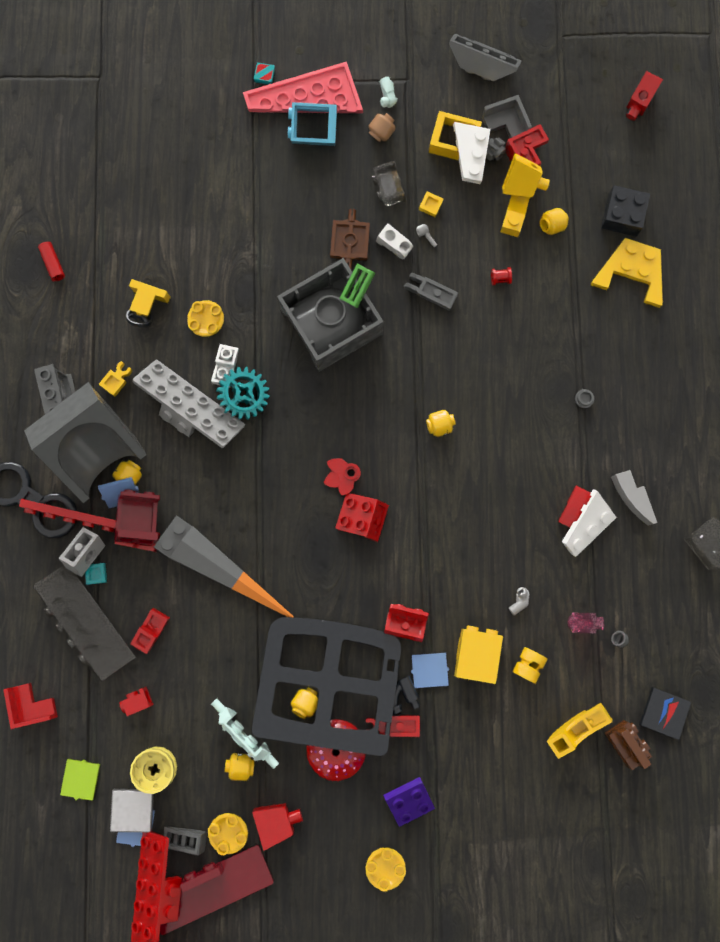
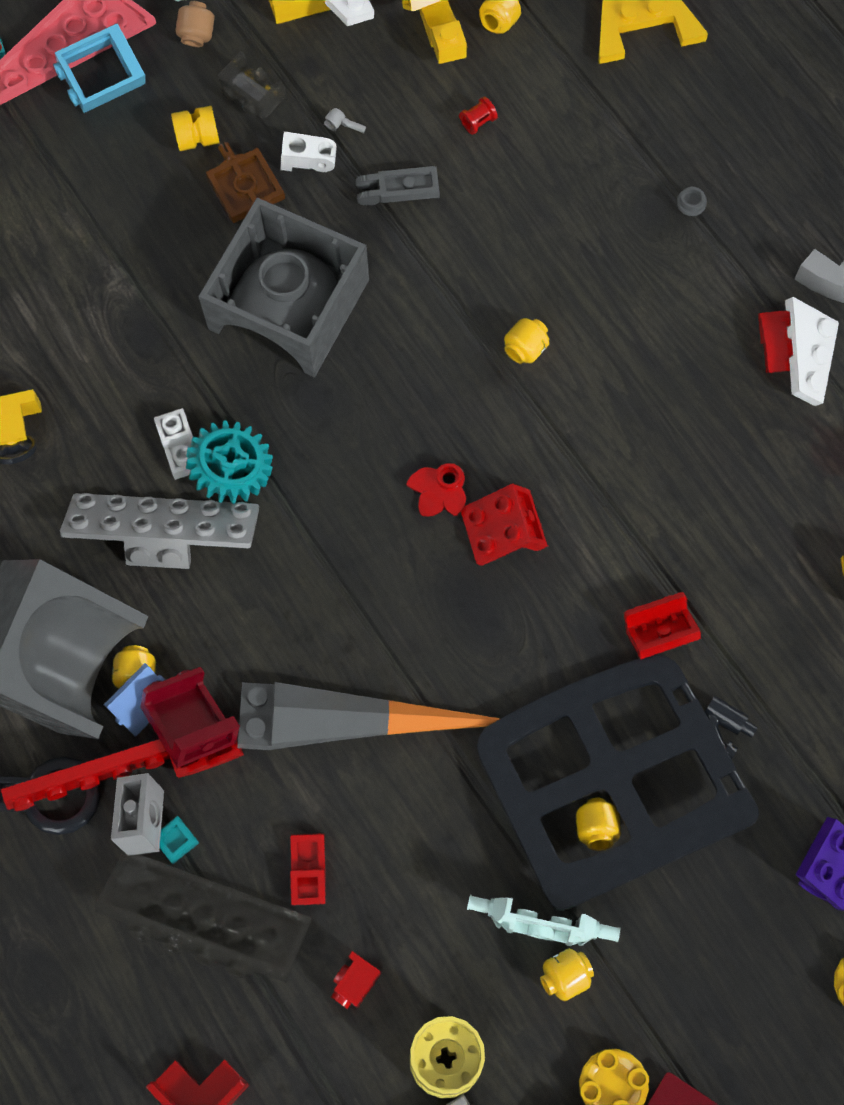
camera: 30 degrees left, 10 degrees down
yellow plate [99,361,132,397] -> none
yellow dish [188,300,224,337] -> none
red torso [252,803,303,851] -> none
red dish [307,719,366,781] -> none
bright green tile [340,263,375,308] -> none
red plate [366,715,420,737] -> none
medium blue piece [411,653,449,688] -> none
yellow plate [419,192,444,217] -> none
yellow brick [454,626,503,684] -> none
light grey arm [508,587,529,616] -> none
none -> yellow wheel [171,105,220,151]

